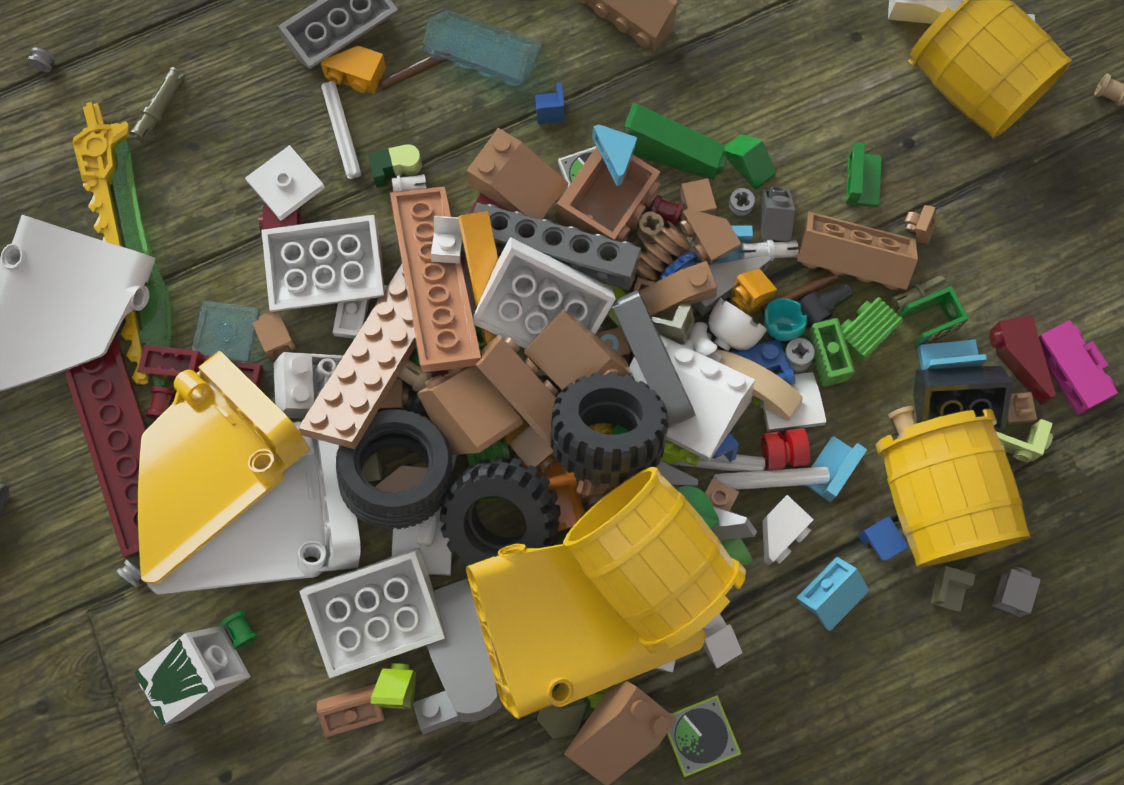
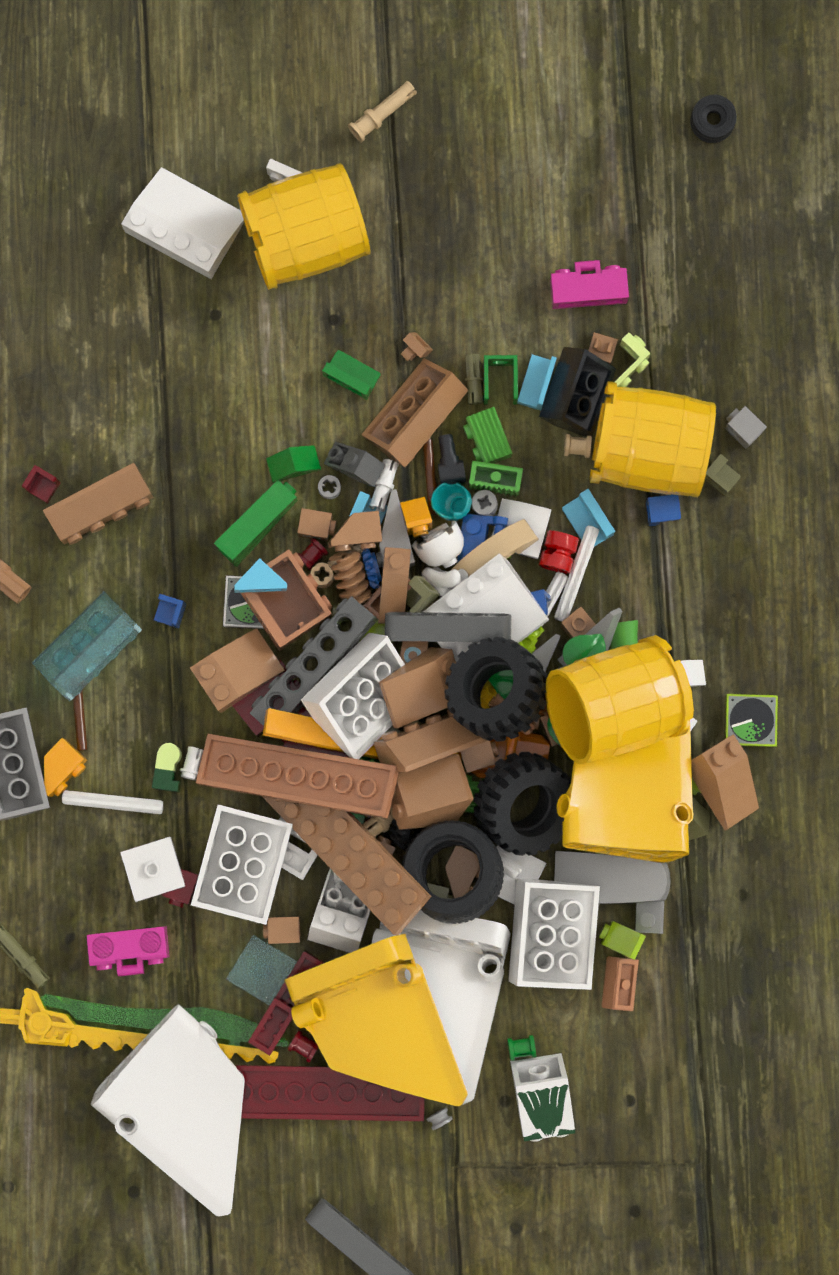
camera: 65 degrees left, 10 degrees up
white slope [431,216,463,264] -> none
white slope [763,495,813,566] -> none
medium azure panel [796,557,869,631] -> none
dark red slope [989,315,1056,405] -> none
none -> dark pink piece [87,926,170,977]

